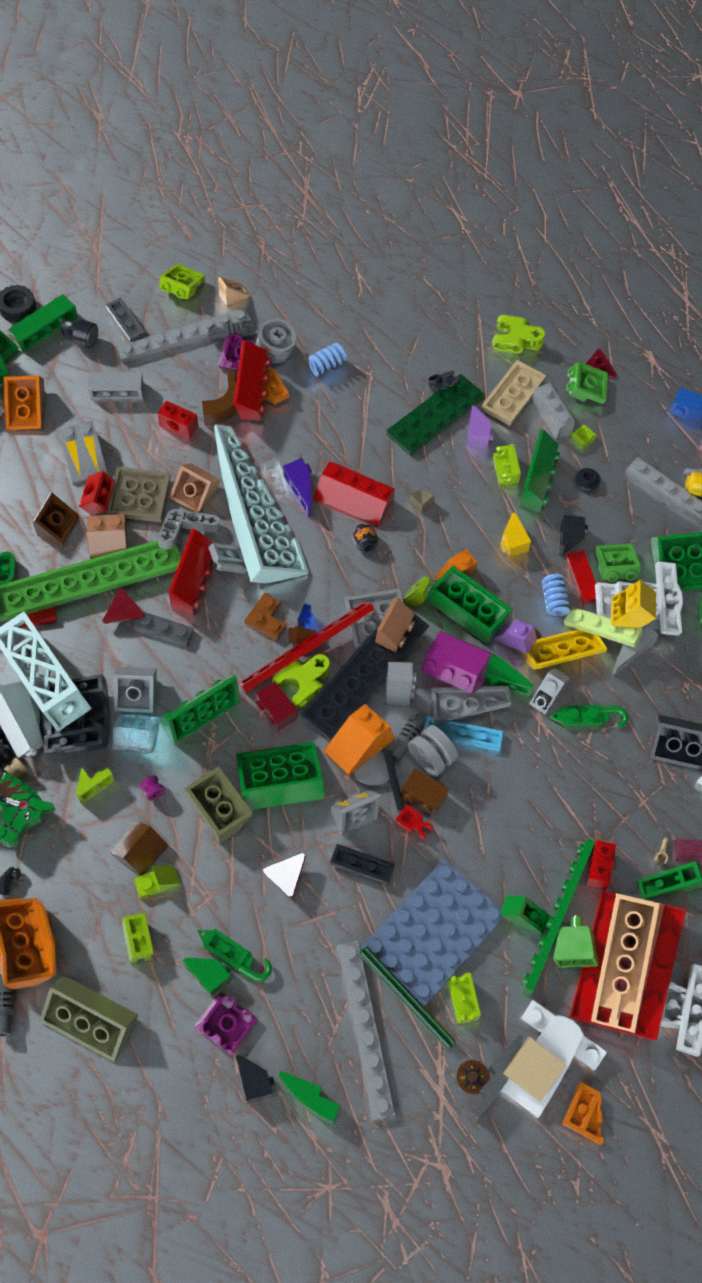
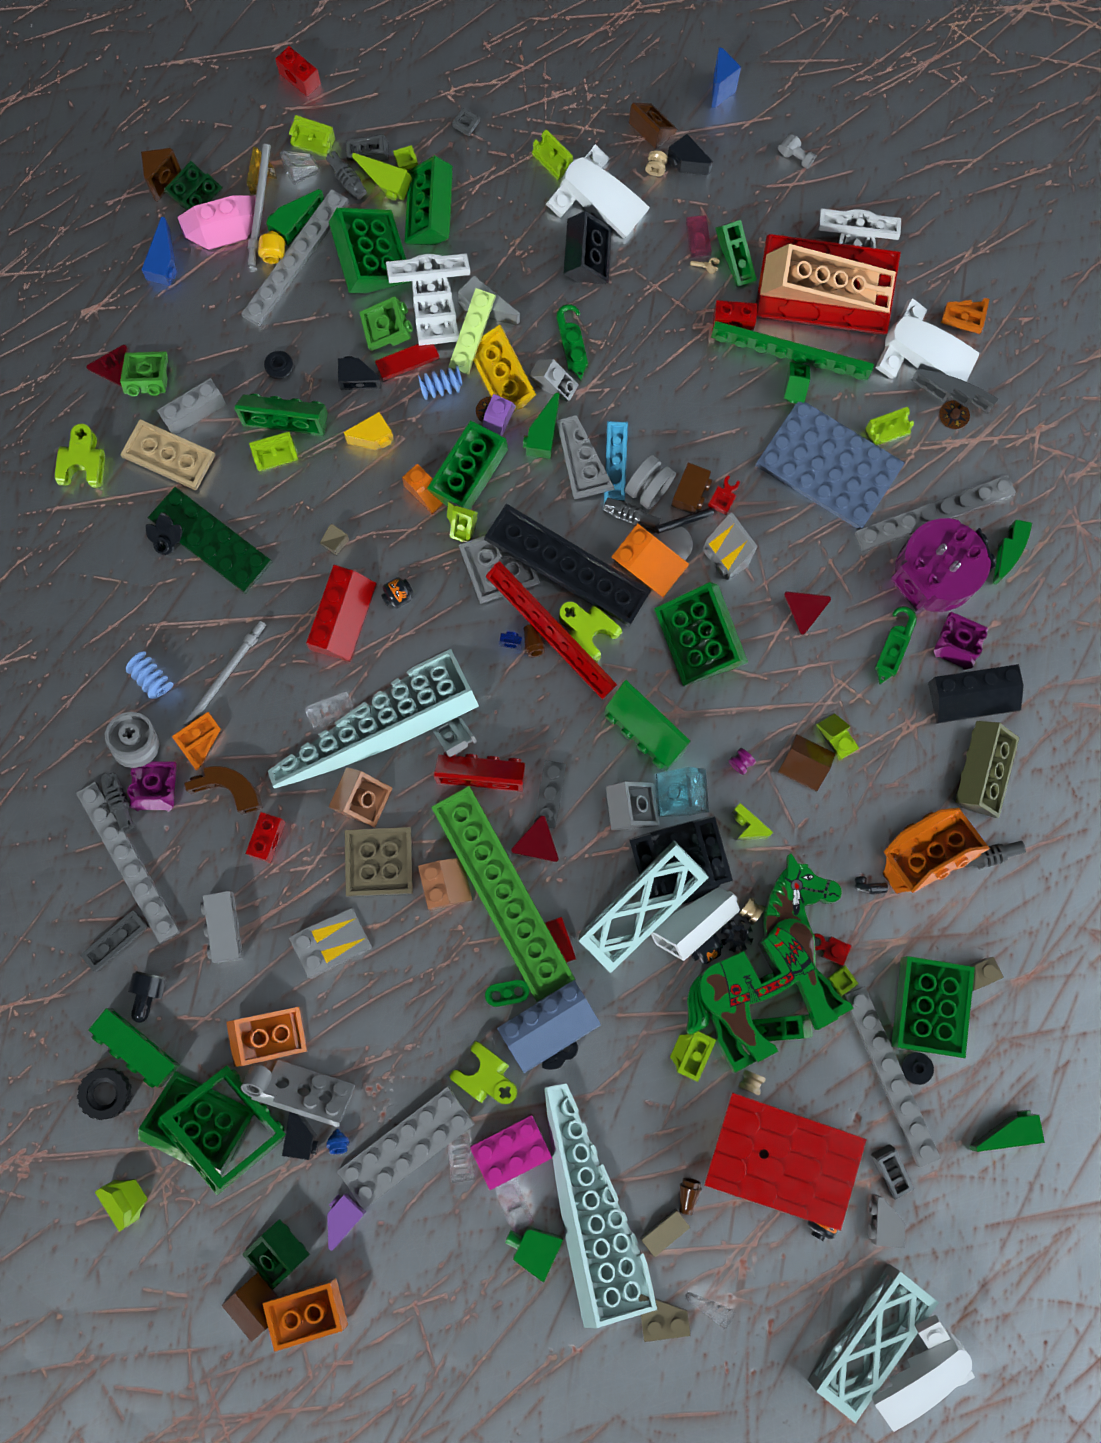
camera: 100 degrees left, 15 degrees up
reddish brown slope [33,492,79,544] -> none
red brick [79,471,116,516] -> none
lime hinge [122,912,154,964] -> none
light grey beam [158,509,220,549] -> none
lime plate [159,263,206,299] -> none
green slope [182,957,231,997] -> none
olive slope [184,766,253,844] -> none
light nougat slope [218,276,250,306] -> none
red slope [233,340,272,421] -> none
black slope [236,1055,276,1104] -> none
dark orange plate [244,593,287,642] -> none
dark red brick [255,682,298,731] -> none
dark purple slope [283,458,312,516] -> none
black plate [330,844,395,885] -> none
dark green axle [359,947,456,1050] -> none
nougat slope [375,596,416,652] -> none
light grey brick [386,662,416,706] -> none
magenta slope [421,631,492,694] -> none
medium lavender slope [467,406,494,447] -> none
tan tile [503,1036,566,1102] -> none
bright green torso [554,916,599,968] -> none
lime tile [571,424,597,448] -> none
yellow slope [611,579,656,628] -> none
none -> light grey bar [183,620,266,726]
none -> magenta piece [891,518,996,612]
none -> black slope [928,664,1024,724]

